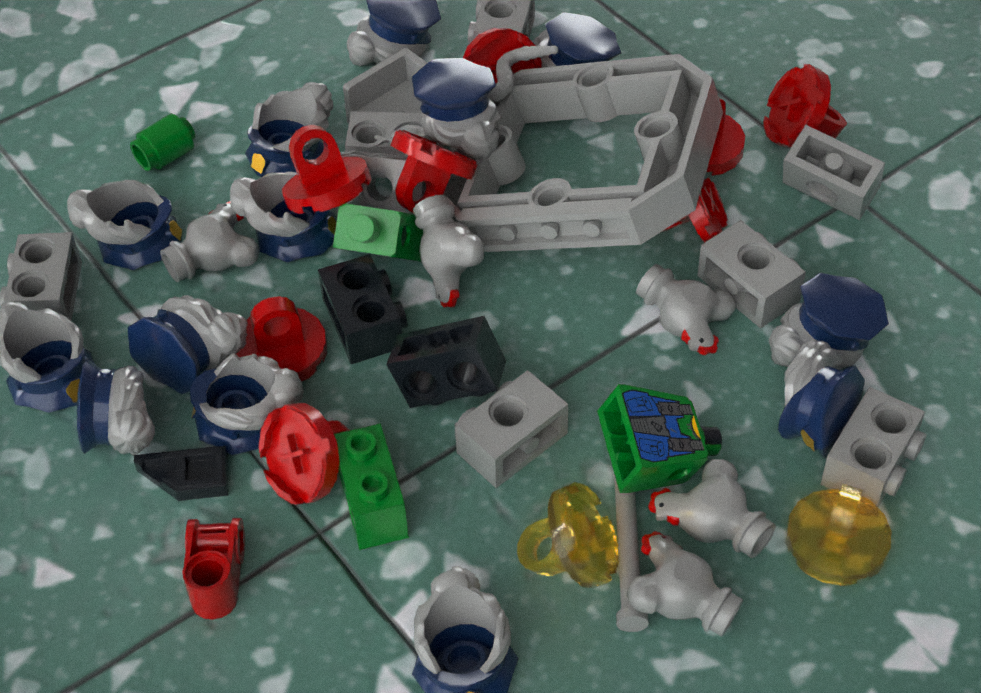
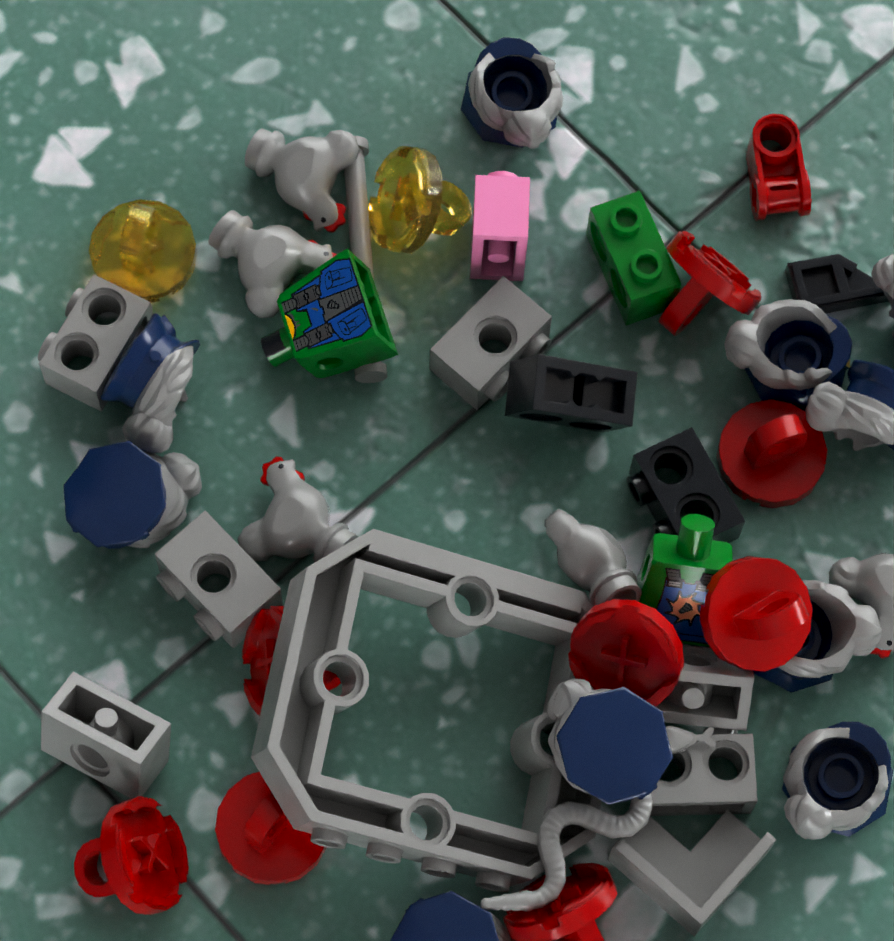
camera: 170 degrees right, 20 degrees up
none -> bright pink brick [470,171,530,281]

